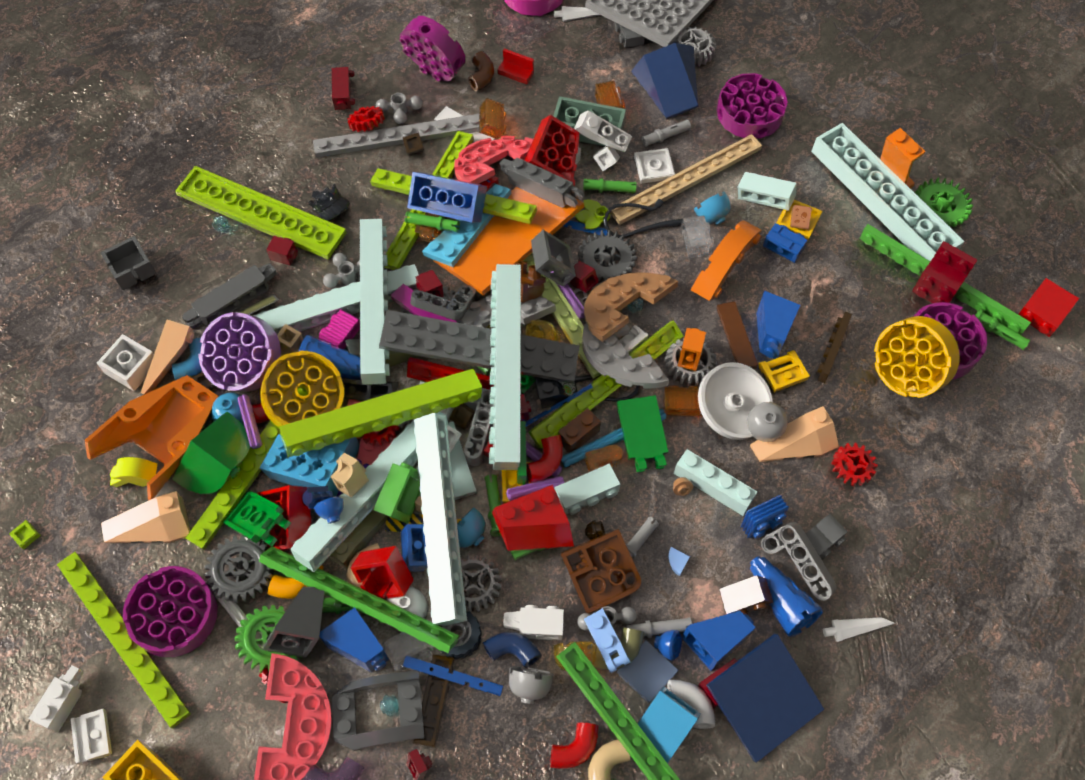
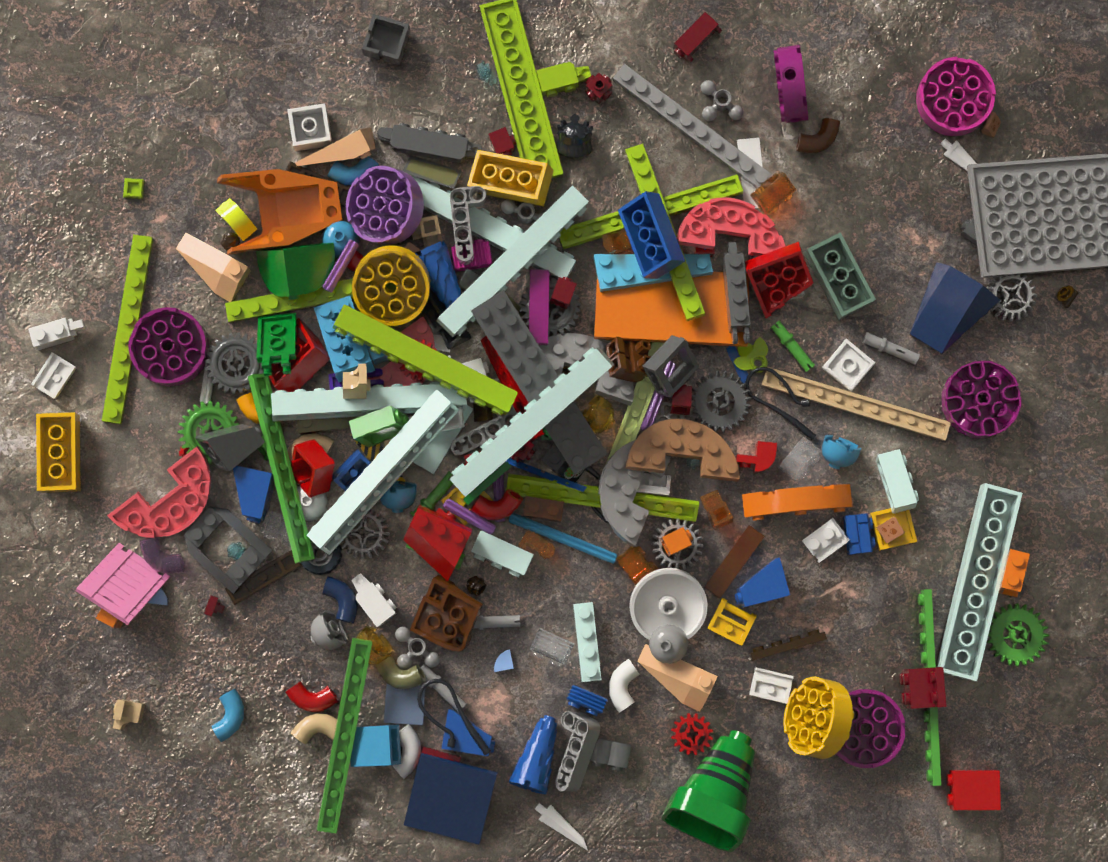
camera: 45 degrees right, 20 degrees up
dark blue arm [302,486,333,509] -> none
blue brick [314,497,344,524] -> none
red gear [347,106,385,132] -> none
dark brown plate [402,132,424,155] -> none
blue piece [403,656,503,696] -> none
bright green pin [405,211,460,232] -> none
dark grey beam [410,285,476,320] -> none
red panel [497,48,534,85] -> none
white slope [574,110,632,152] -> none
light blue plate [584,608,631,673] -> none
white panel [593,145,620,171] -> none
clear orange brick [595,81,625,109] -> none
green tile [617,395,668,473] -> none
blue brick [654,630,682,661] -> none
medium nougat plate [673,477,693,496] -> none
brick [720,575,774,615] -> none
bright green pin [975,308,1030,350] -> none
none -> dark brown plate [220,232,240,251]
none -> black piece [417,679,491,755]
none -> light grey beam [450,186,486,265]
none -> yellow brick [467,150,554,206]
none -> clear brick [530,628,574,667]
none -> lime hinge [536,62,591,97]
none -> dark red brick [585,73,613,104]
none -> white cylinder [609,659,640,713]
none -> green cone [662,730,755,852]
none -> clear orange brick [700,490,734,530]
none -> red brick [735,441,777,473]
none -> white plate [749,667,794,704]
none -> white plate [802,518,850,563]
none -> dark brown plate [1057,285,1079,308]

